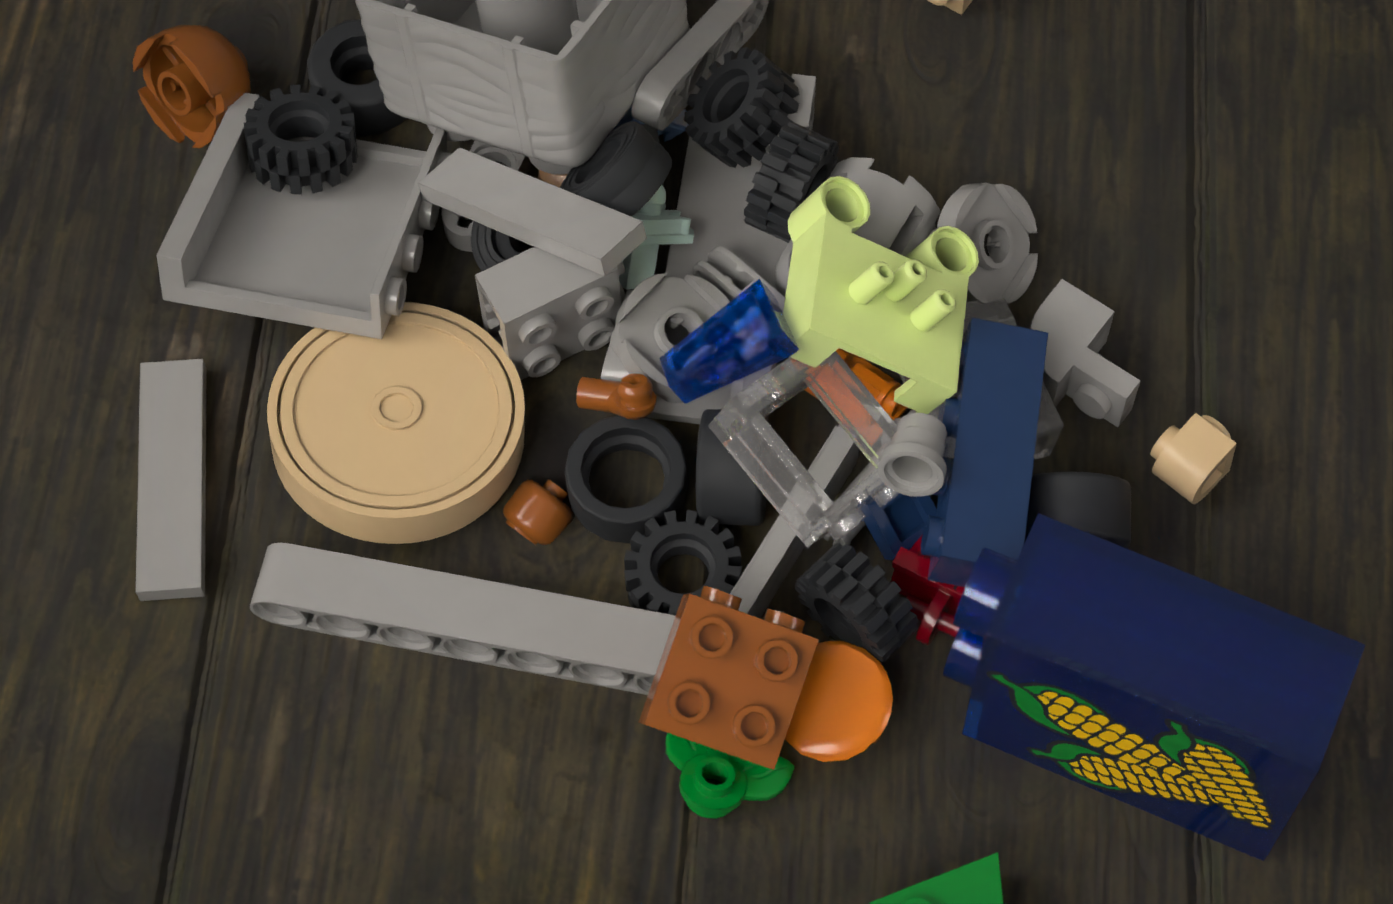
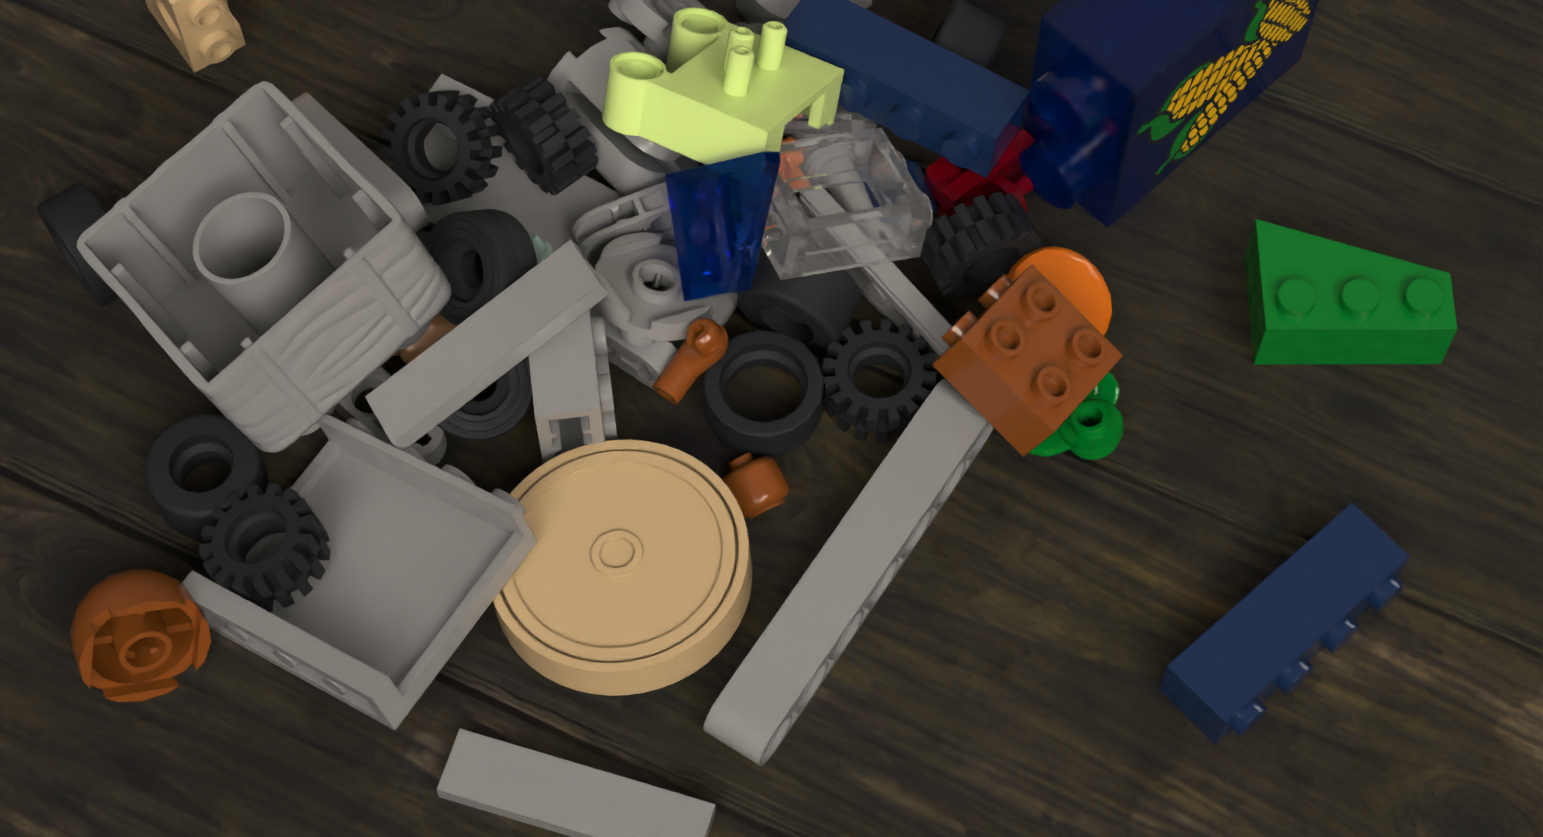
camera: 70 degrees left, 0 degrees up
light grey piece [878,413,947,497] -> none

